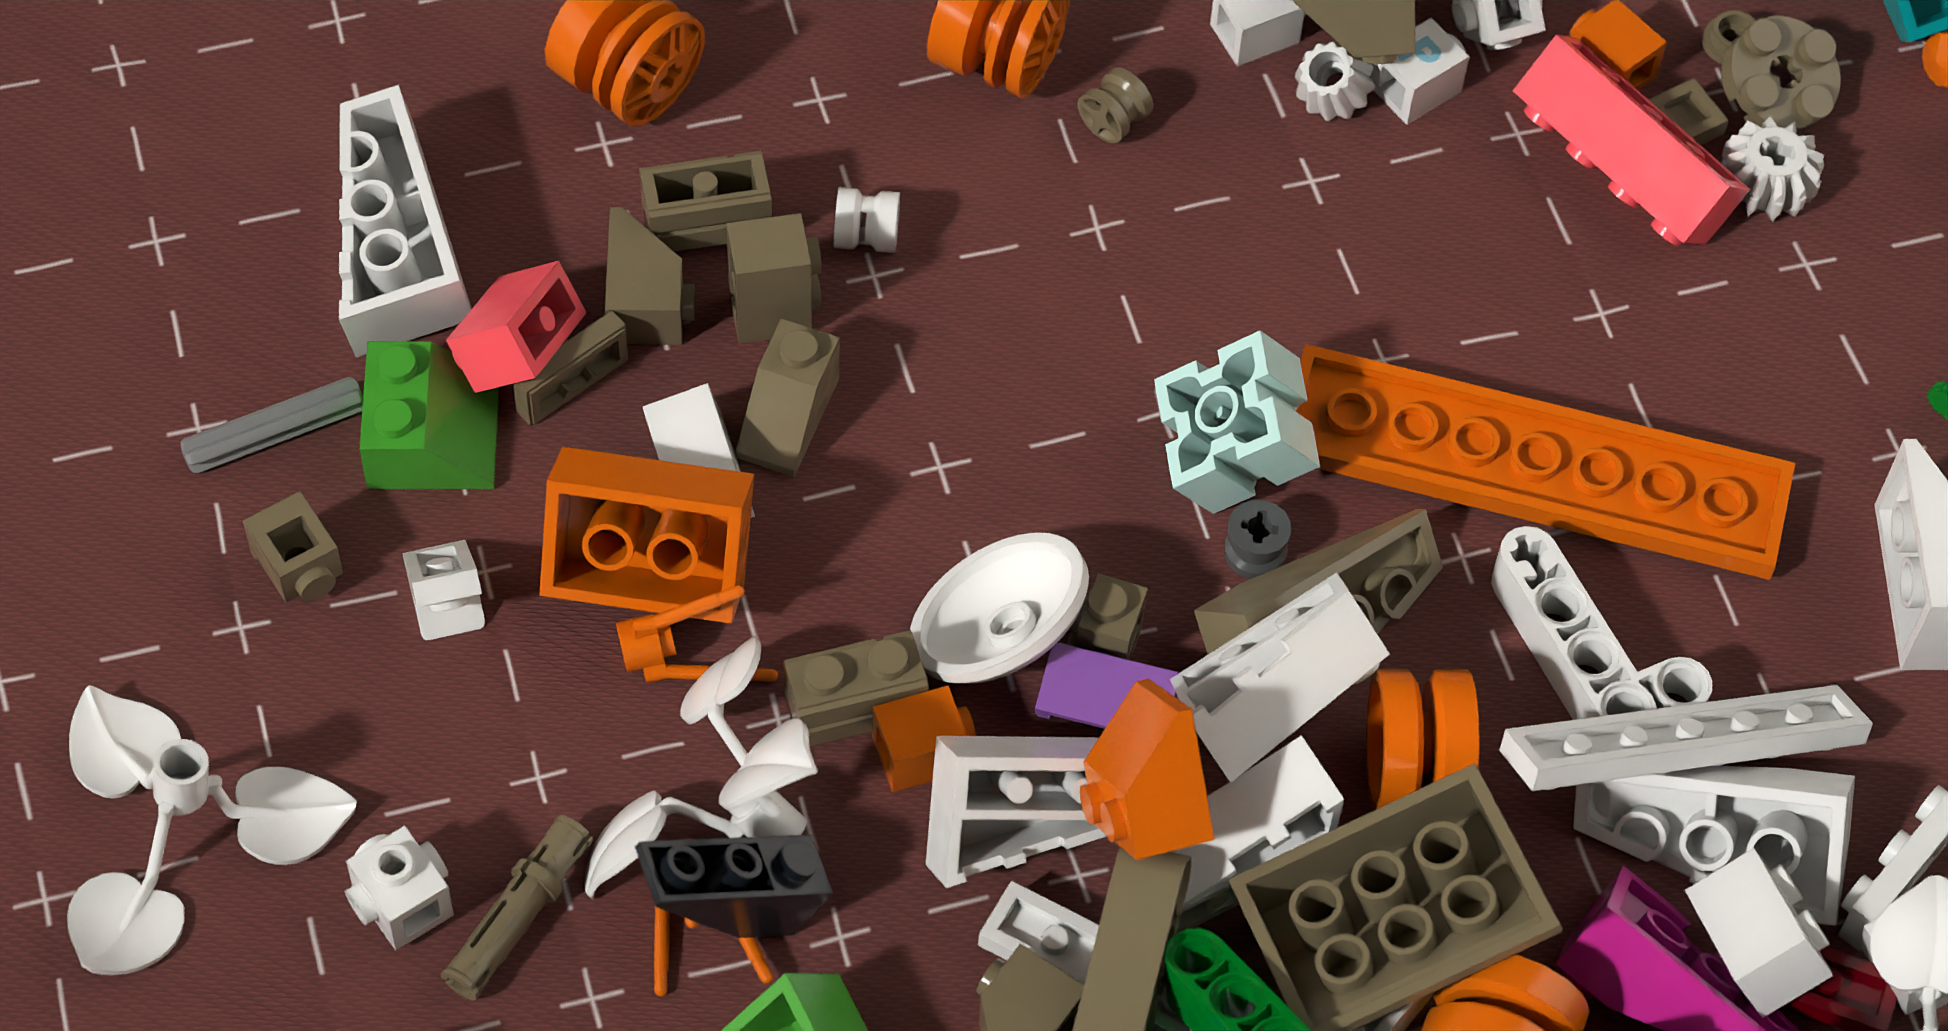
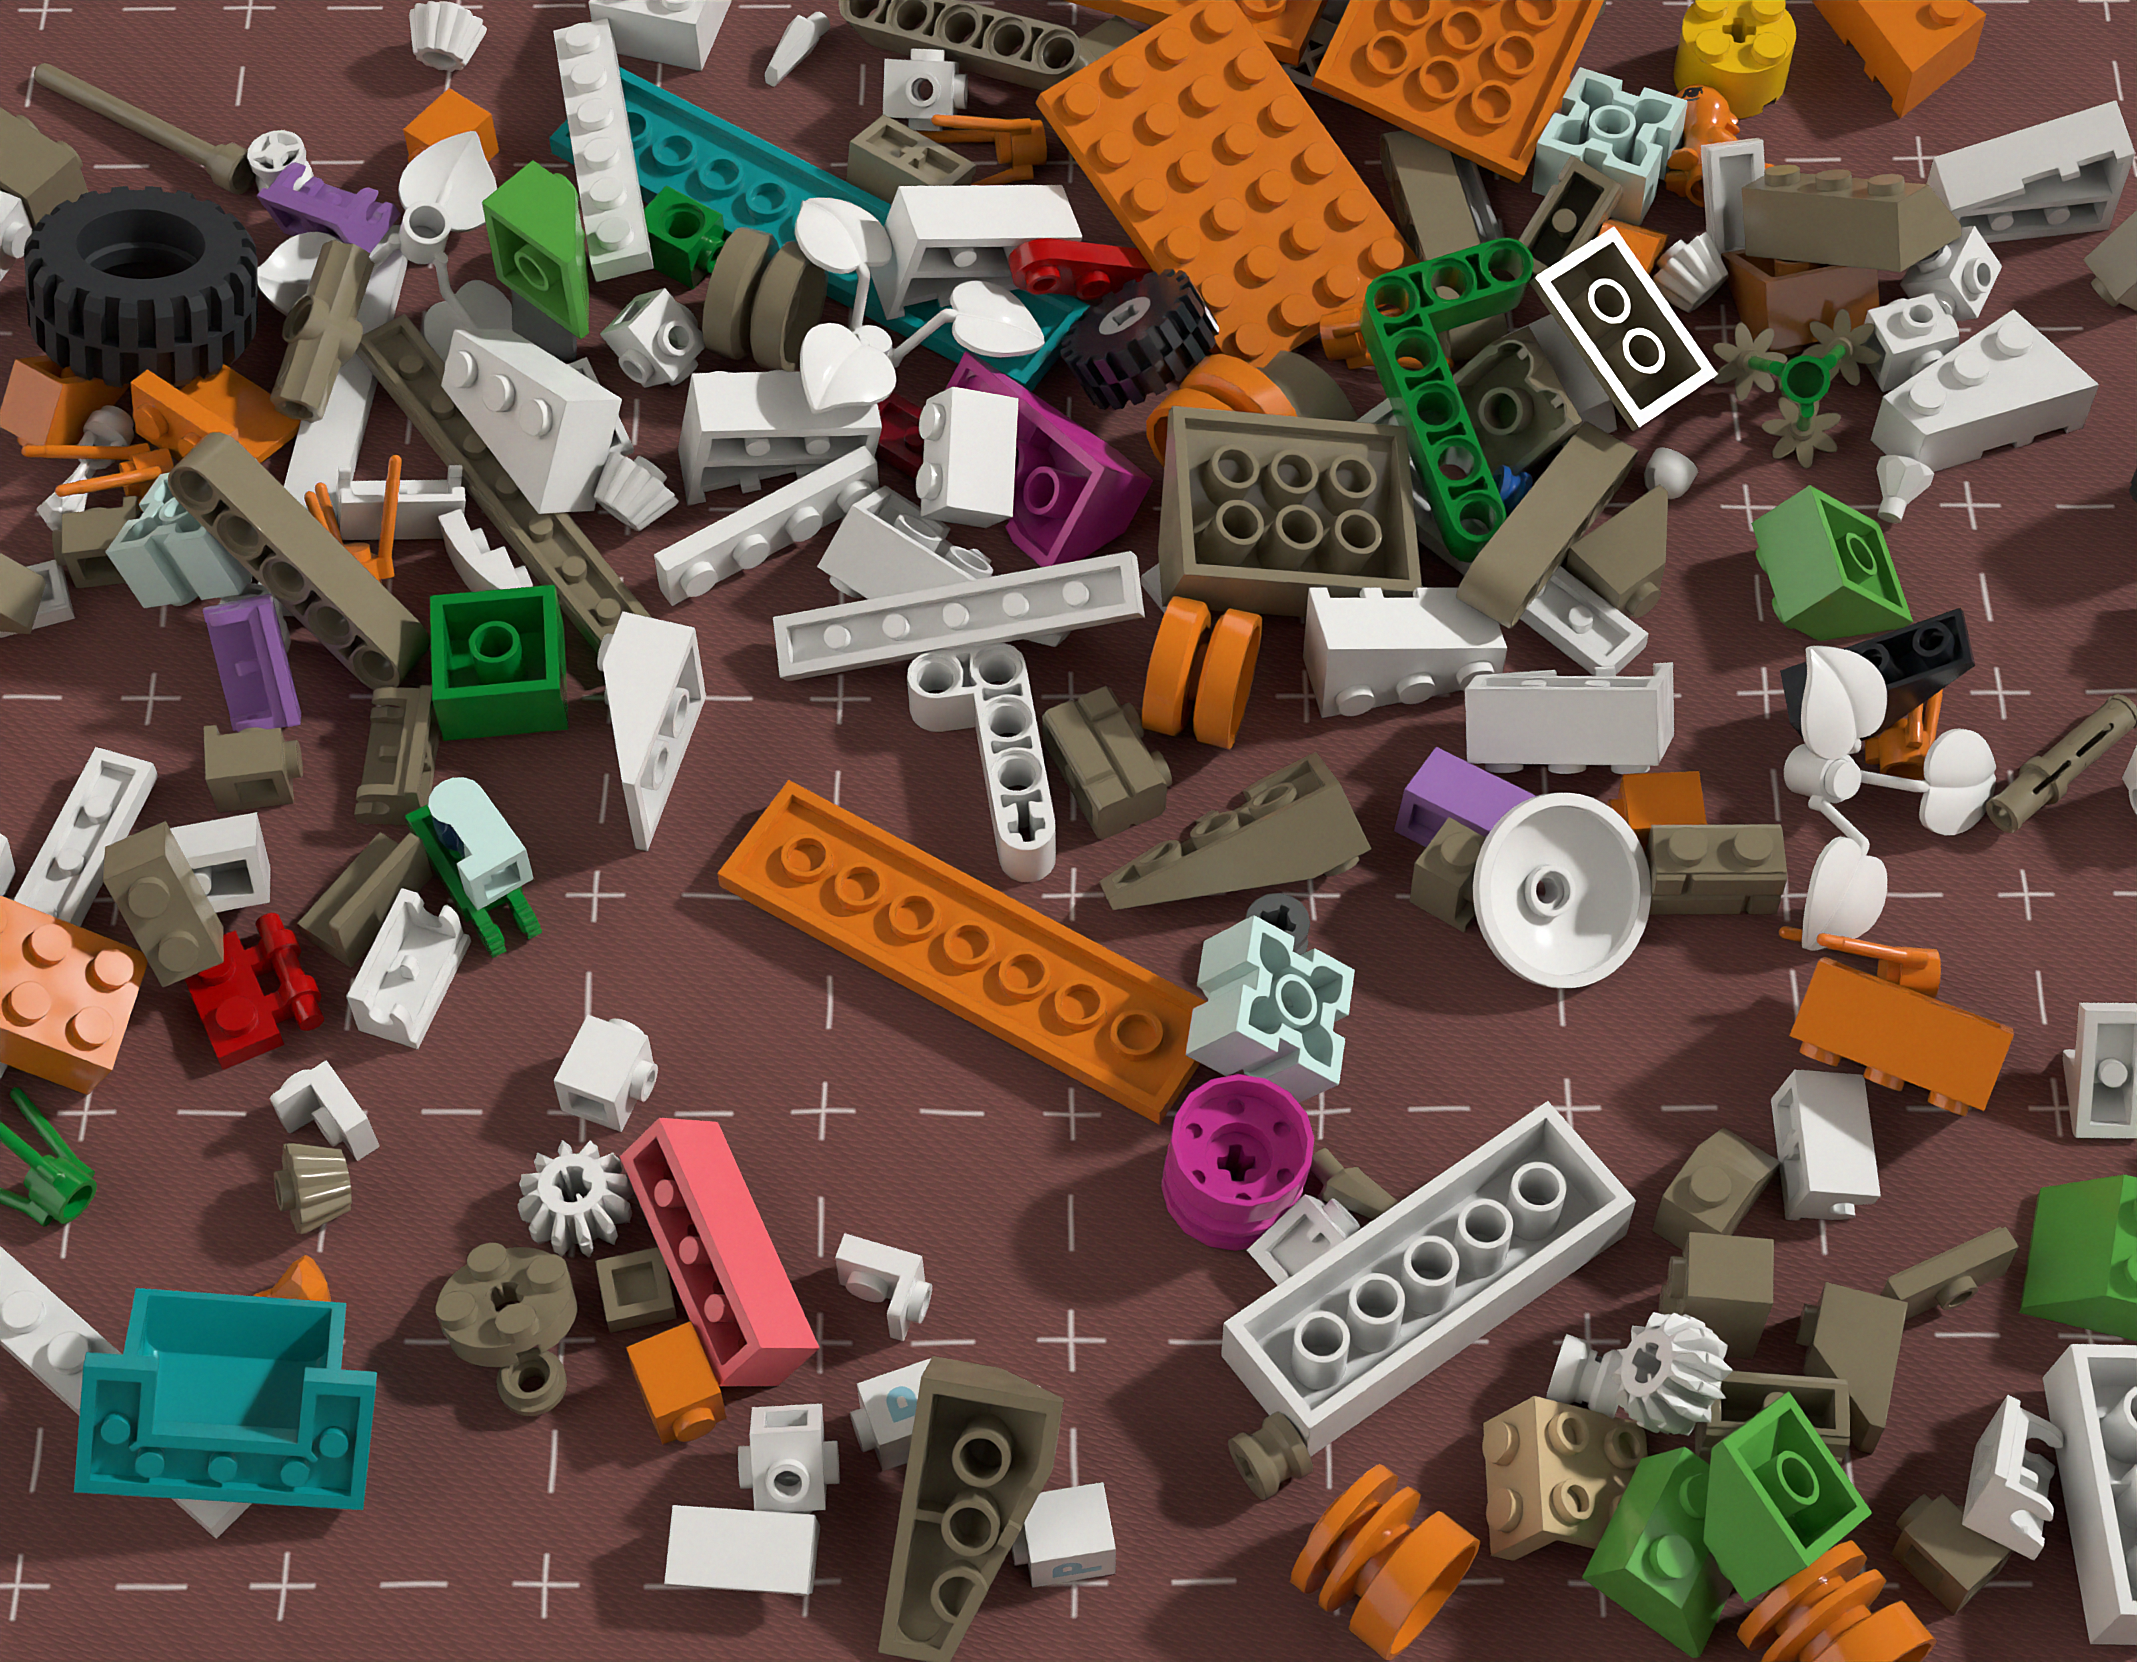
camera: 160 degrees left, 0 degrees up
coral brick [446,260,587,393] -> none
orange slope [1080,678,1214,861] -> none
white wedge [1170,572,1390,783] -> none
none -> white brick [554,1015,658,1132]
none -> white bracket [835,1233,932,1341]
none -> dark tan brick [1042,686,1172,840]
none -> dark pink wheel [1161,1074,1315,1251]
none -> white brick [1221,1101,1636,1457]
none -> white bracket [1247,1194,1361,1285]
none -> dark tan bar [1310,1148,1399,1219]
none -> tan bracket [1482,1396,1648,1561]
none -> bright green slope [1582,1447,1734,1658]
none -> white gear [1610,1312,1733,1436]
none -> bright green slope [1703,1391,1872,1603]
none -> dark tan brick [1891,1493,2013,1615]
none -> white hinge [1962,1395,2064,1560]

